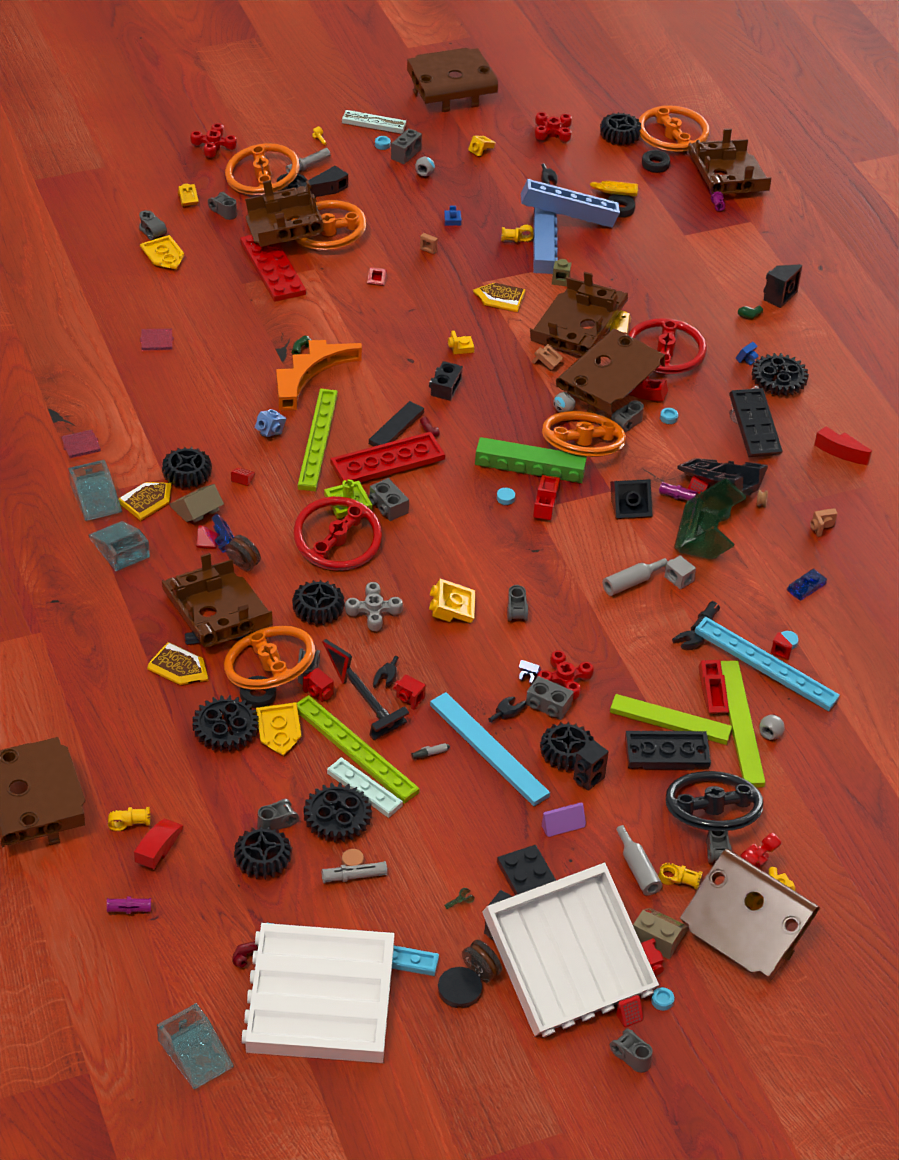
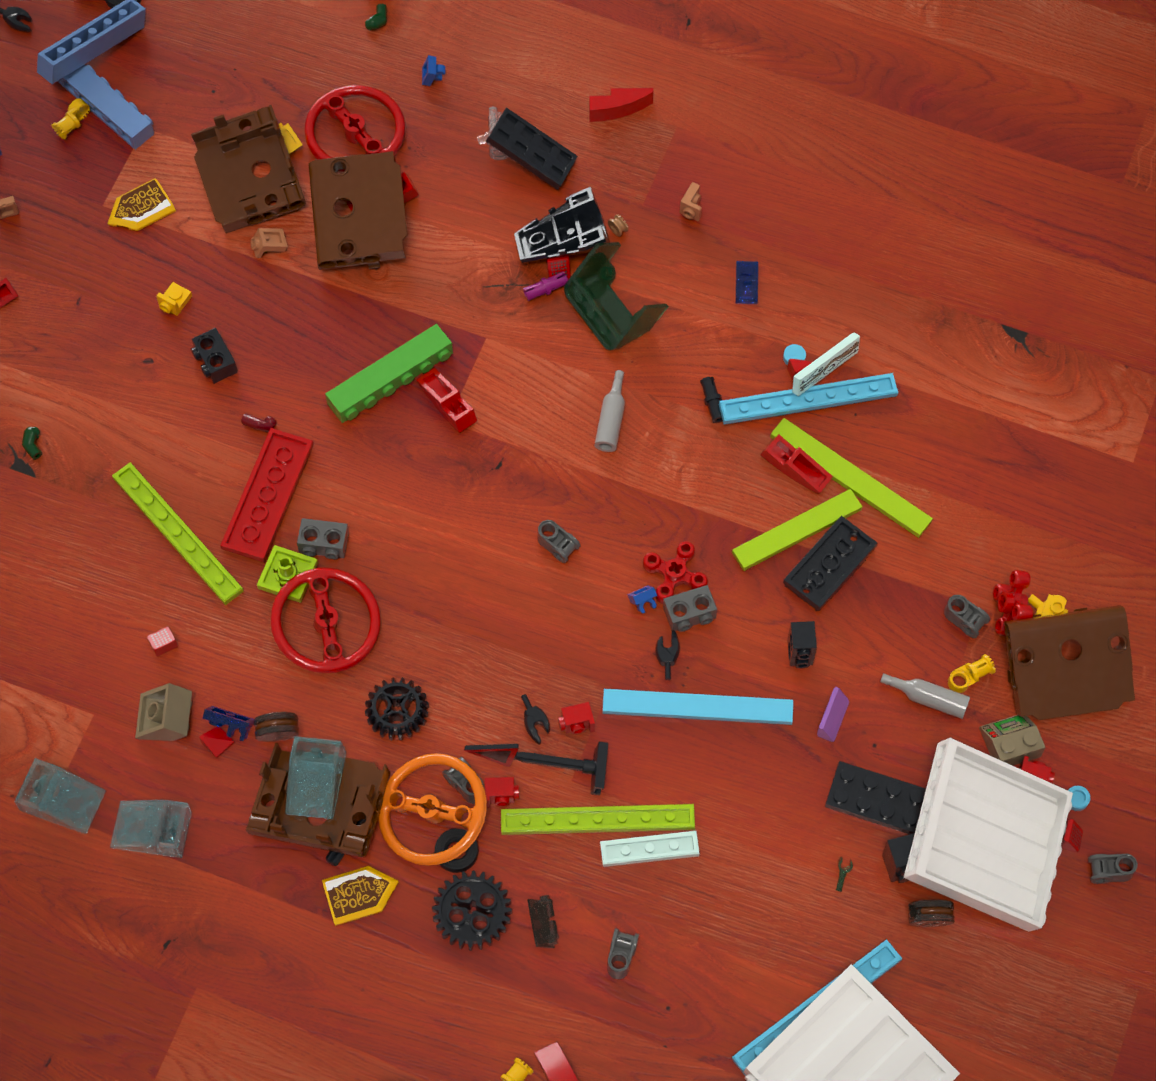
camera: 45 degrees left, 20 degrees up
tile [116,482,171,521] -> none
black gear [162,446,212,489] -> none
black gear [234,825,292,880] -> none
medium blue brick [254,409,287,437] -> none
yellow tile [256,702,301,756] -> none
orange arch [276,340,362,411] -> none
black gear [304,782,372,842] -> none
light grey pin [321,861,387,883] -> none
nougat tile [342,849,364,866] -> none
light grey gear [345,582,403,631] -> none
black tile [368,401,424,446] -> none
piece [411,743,450,759] -> none
yellow plate [429,579,475,623] -> none
black tile [438,967,482,1008] -> none
medium azure tile [497,488,515,505] -> none
black gear [540,721,594,772] -> none
orange piece [542,411,626,457] -> none
olive brick [552,259,571,286] -> none
light grey piece [553,392,575,413] -> none
black slope [610,479,653,518] -> none
dark grey piece [611,401,644,432] -> none
medium azure tile [660,408,678,424] -> none
light grey brick [664,556,696,590] -> none
black piece [665,771,764,831] -> none
black hand [672,631,704,650] -> none
black gear [751,353,809,396] -> none
light grey piece [759,715,785,740] -> none
none -> clear light blue slope [285,736,347,819]
none -> clear smoke hinge [527,895,559,948]
none -> light aqua tile [792,332,860,396]

